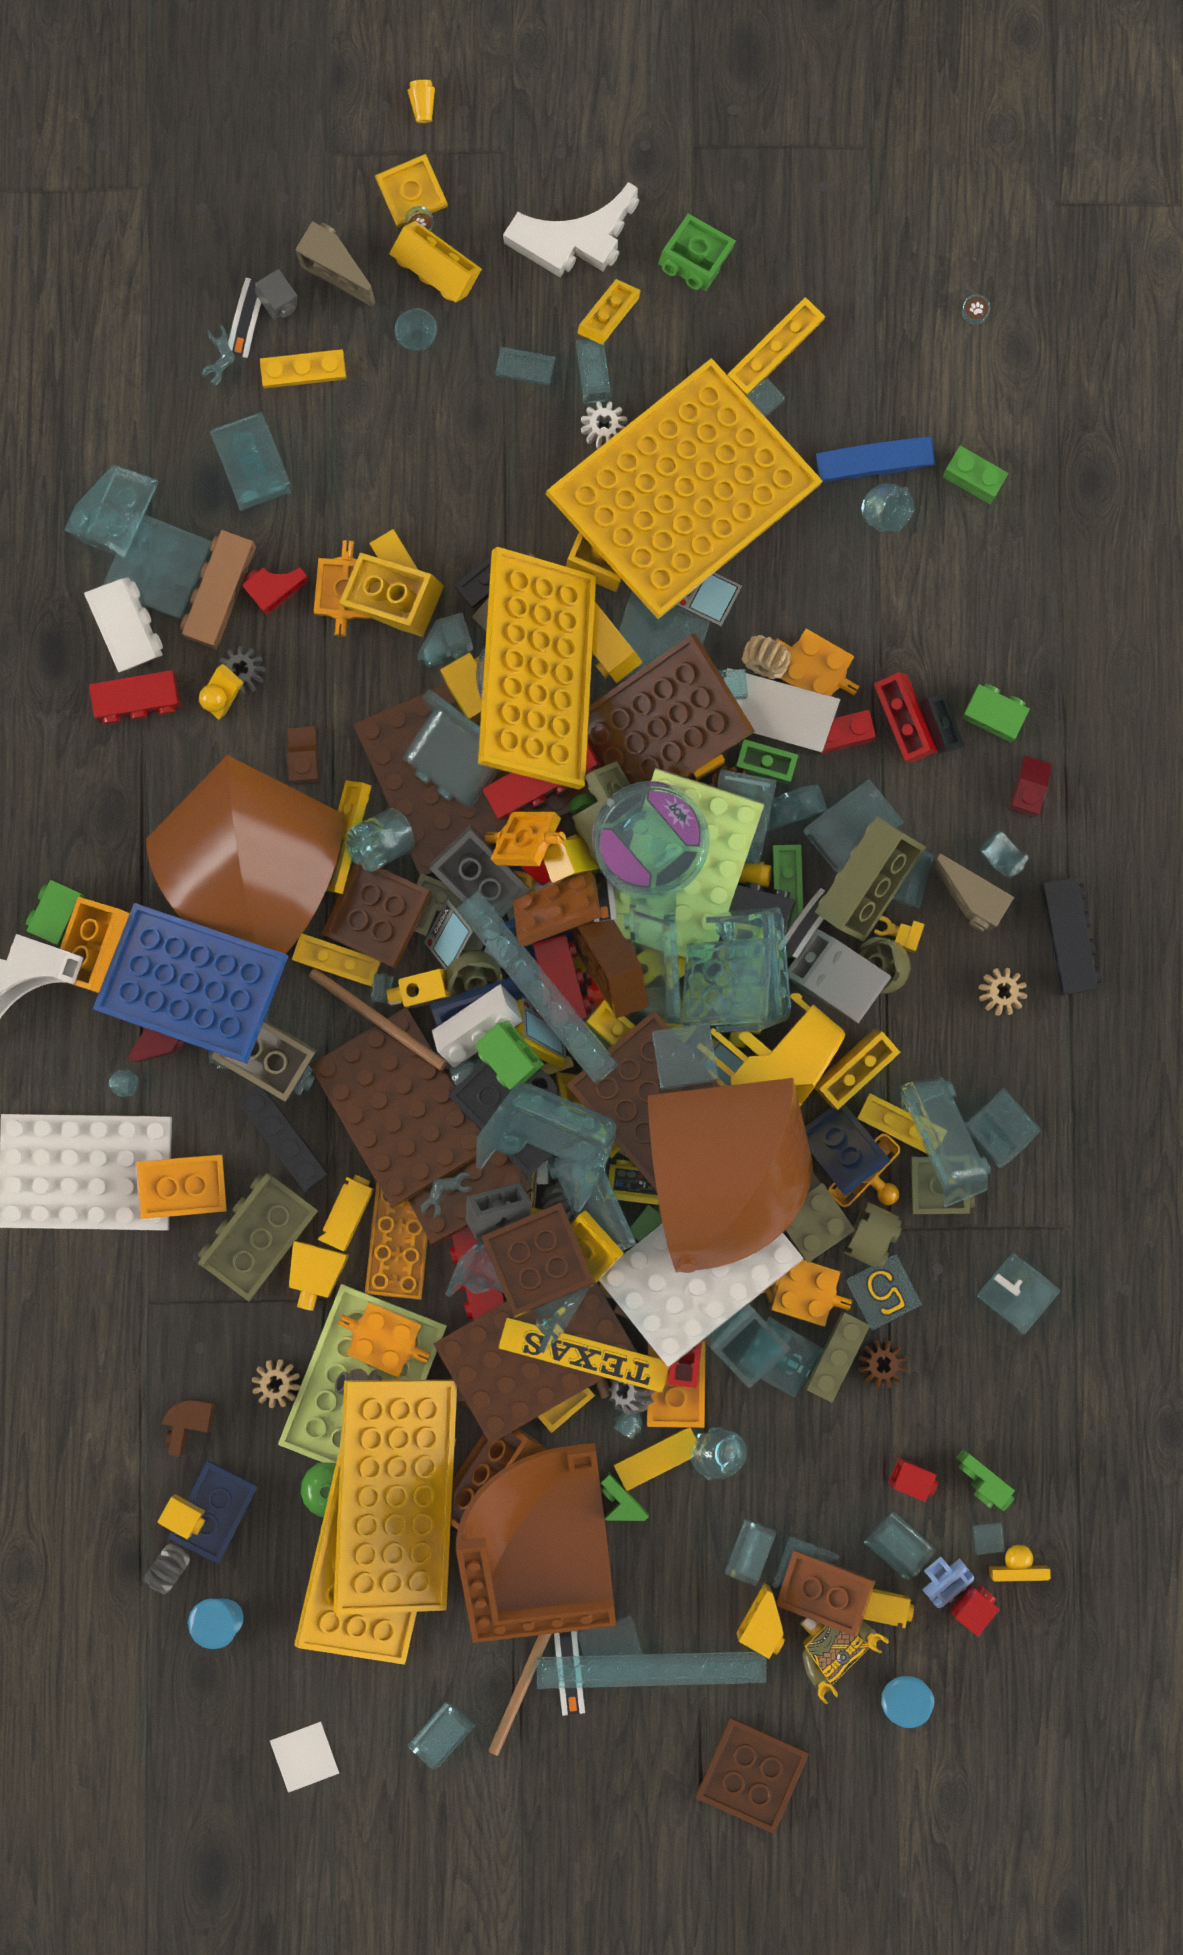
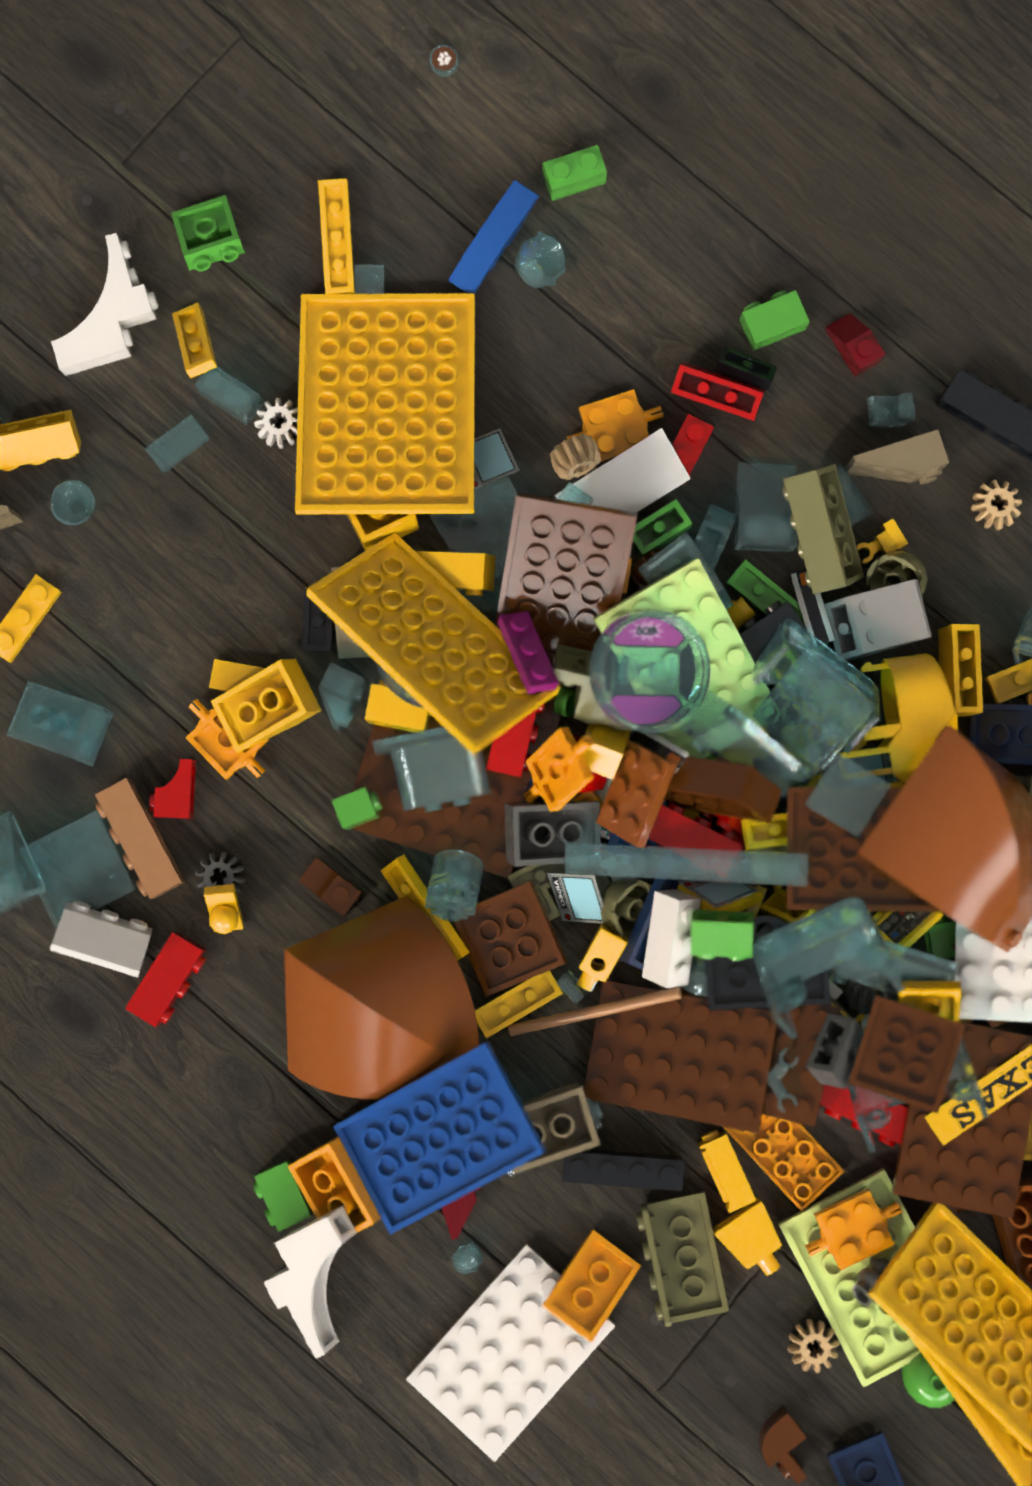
camera: 50 degrees left, 0 degrees up
none -> bright green brick [332,787,383,830]
none -> magenta plate [497,611,558,694]

